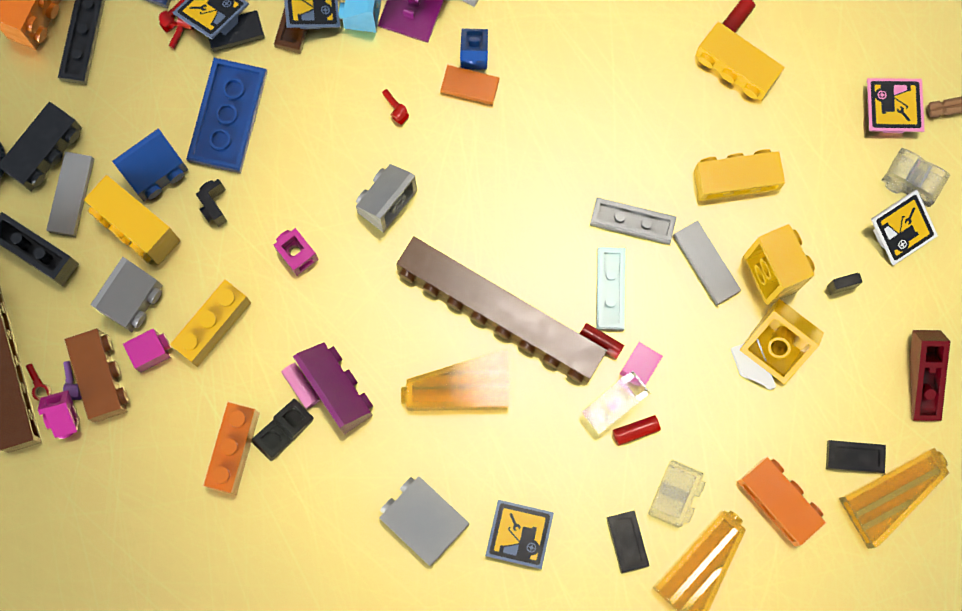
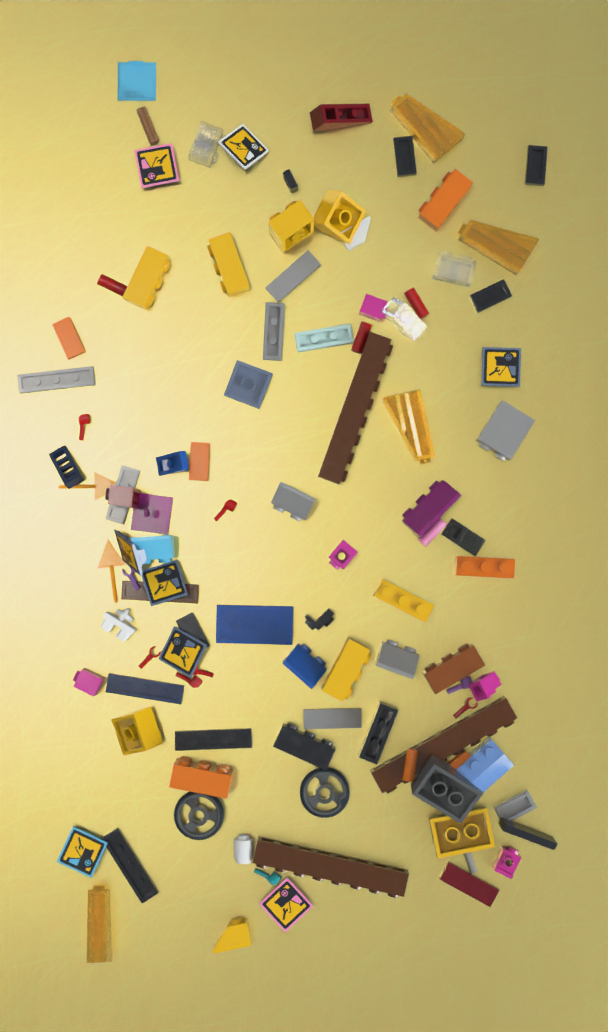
camera: 100 degrees left, 10 degrees up
dark pink brick [123,328,171,373] -> none
none -> sand blue tile [224,360,273,409]

